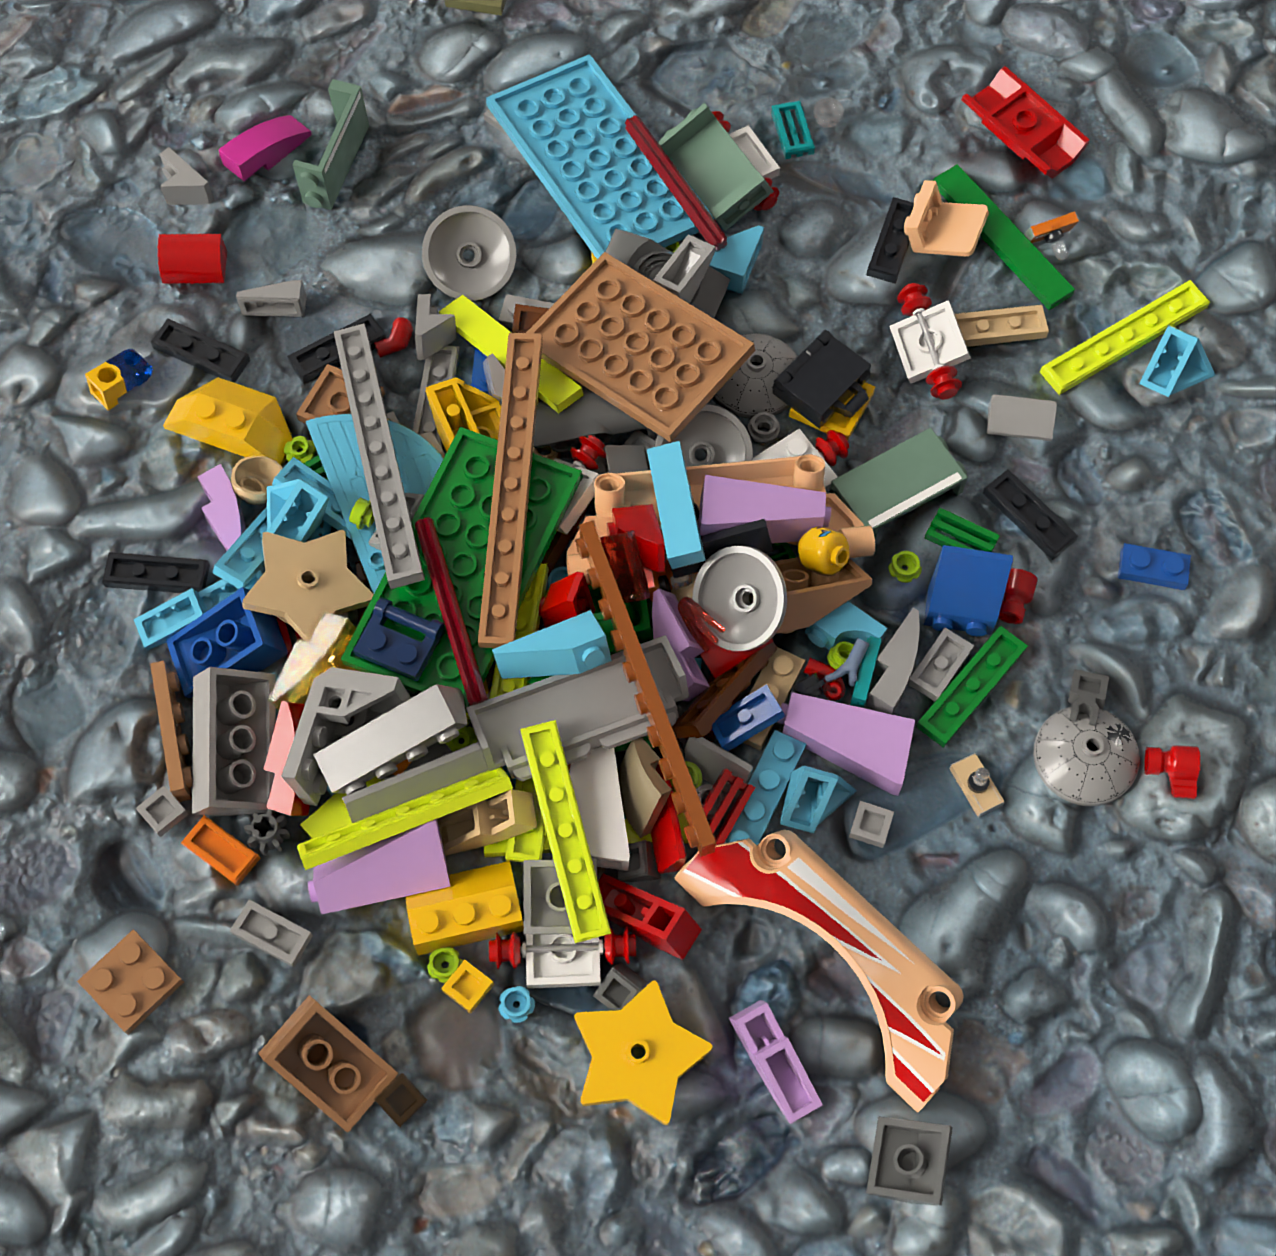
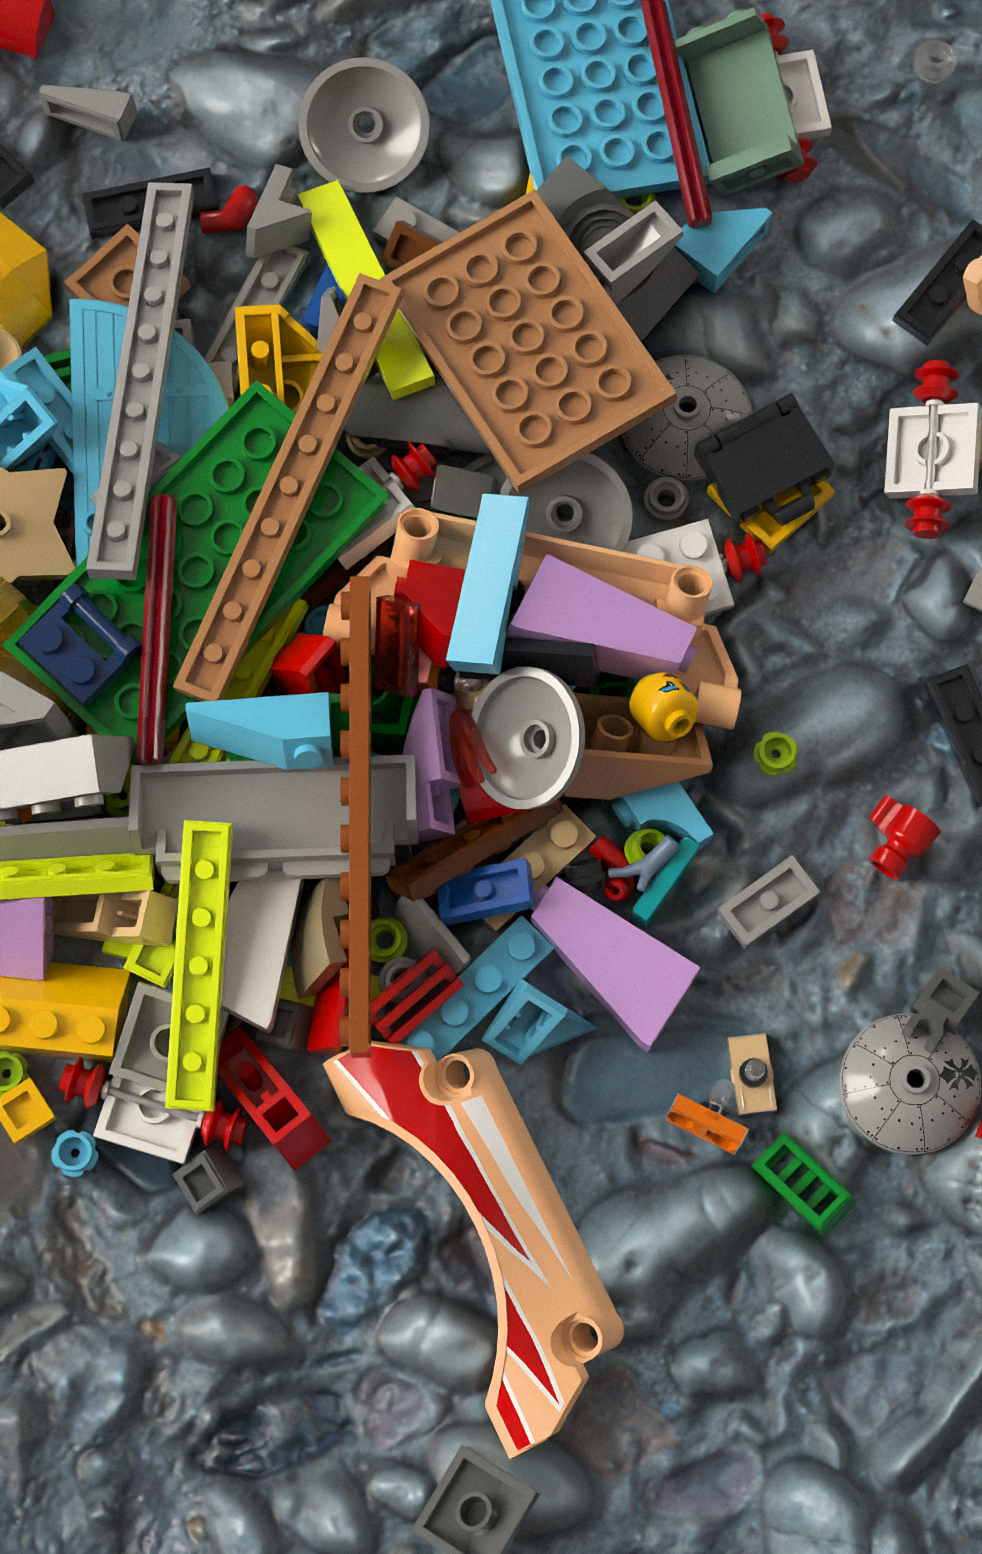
camera: 20 degrees right, 10 degrees up
lime plate [284,436,316,464] -> none
lime plate [349,497,375,530] -> none
yellow plate [574,980,713,1126] -> none
lavender slope [729,1000,823,1124] -> none
teal tile [771,101,815,159] -> none
sand green panel [829,427,968,540] -> none
light grey plate [849,801,894,848] -> none
light grey slope [866,608,920,715] -> none
green plate [916,625,1028,748] -> none
green tile [924,507,1000,552] -> none
blue slope [924,545,1013,637] -> none
none -> orange piece [665,1079,749,1156]
none -> green slope [751,1132,856,1237]

